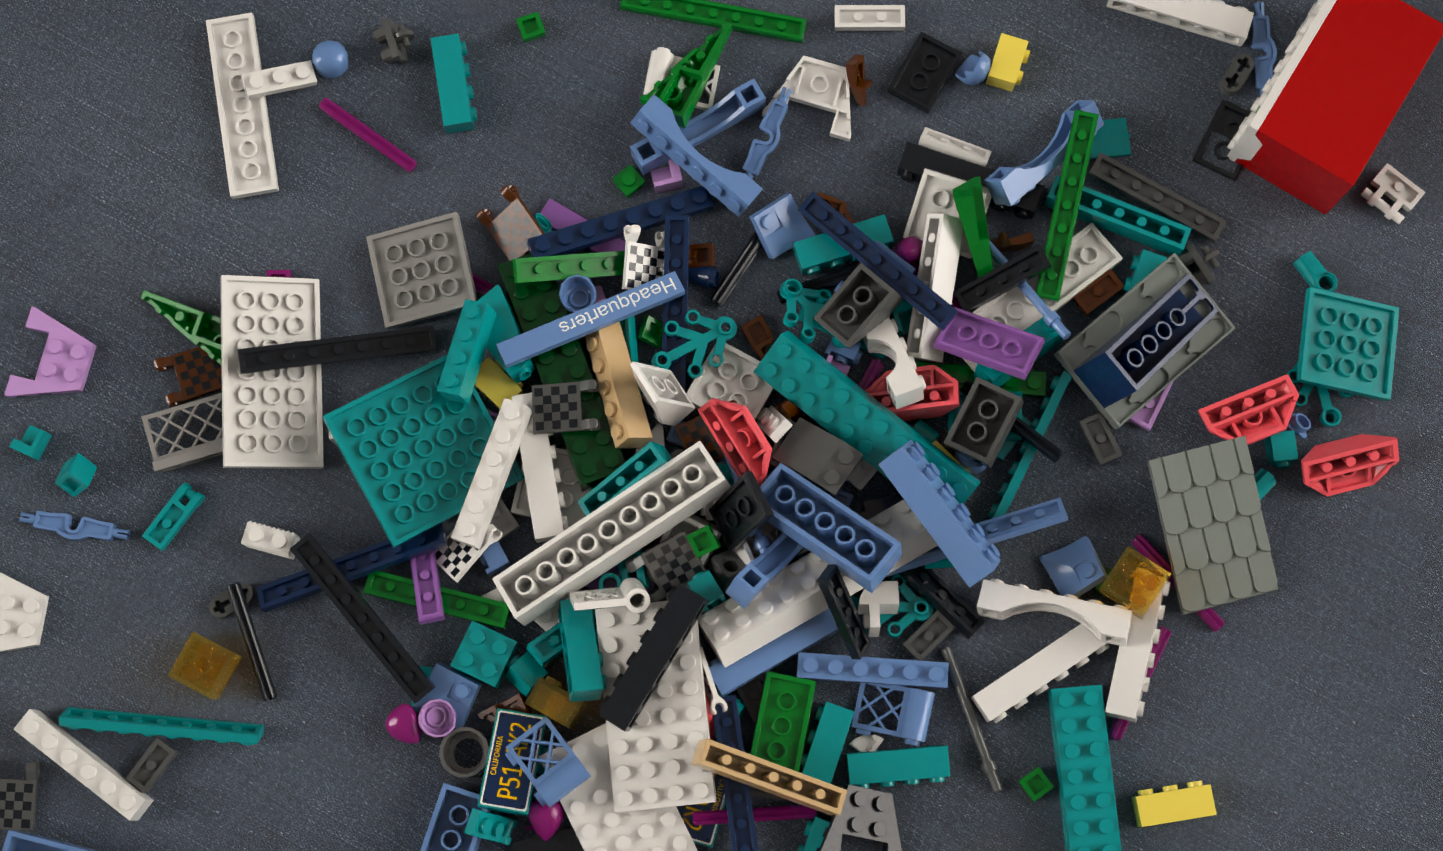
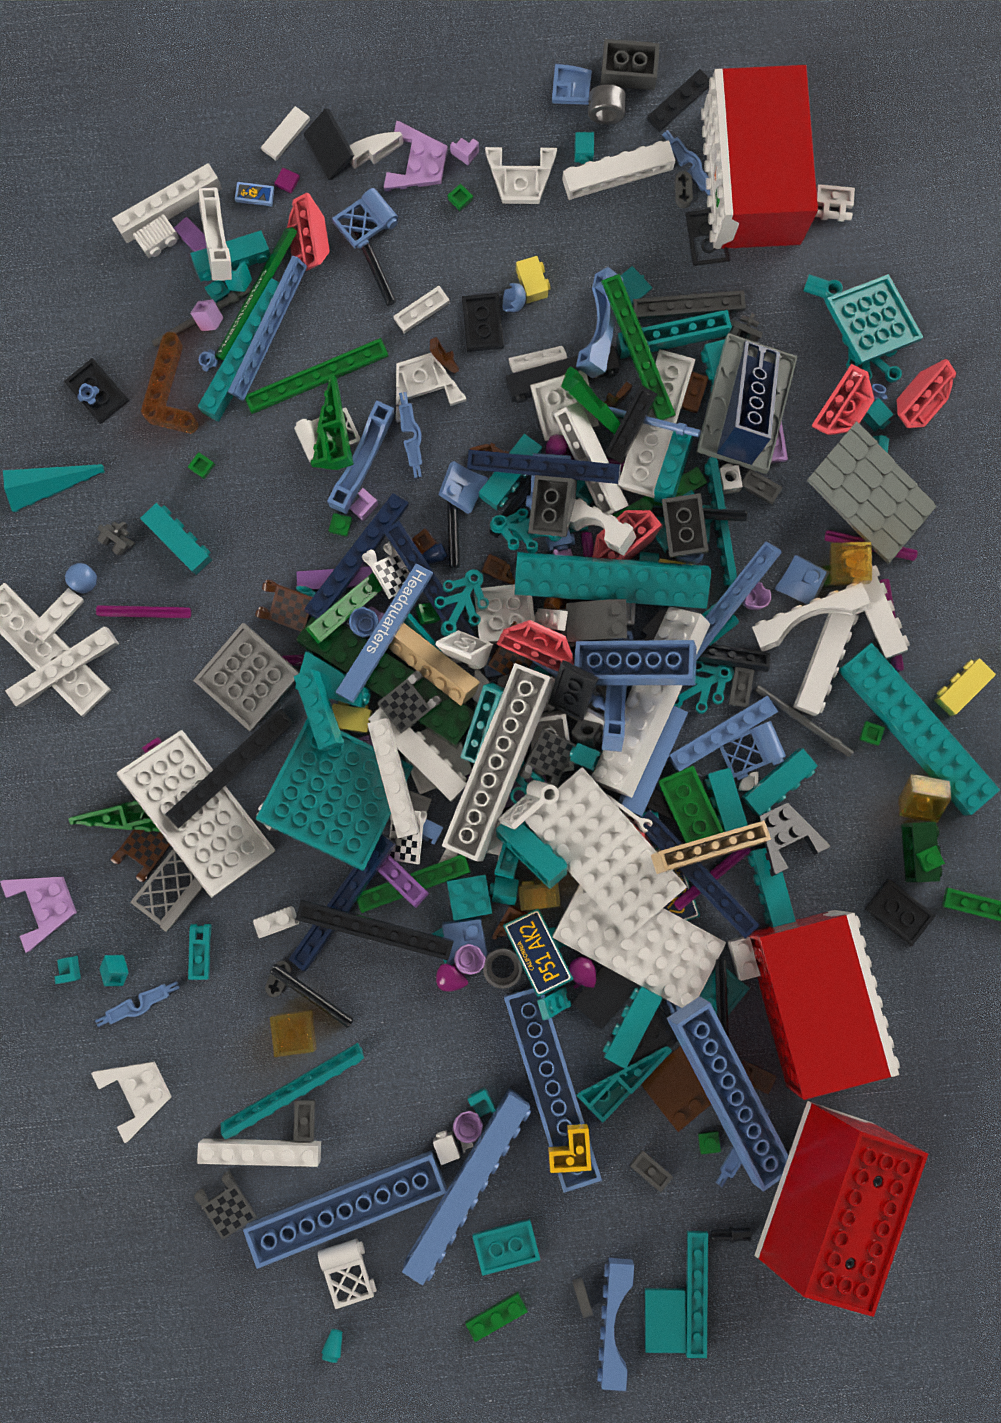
camera: 40 degrees left, 5 degrees up
medium blue piece [505,716,591,807] -> none
black brick [599,583,709,732] -> none
medium blue arch [630,95,763,217] -> none
green plate [686,524,721,558] -> none
black plate [817,564,871,659] -> none
white brick [858,581,899,637] -> none
medium blue brick [878,440,1001,588] -> none
medium lavender tile [934,307,1045,380] -> none
none -> white arch [5,627,119,707]
none -> white brick [719,464,743,494]
none -> lavender hair [742,582,771,610]

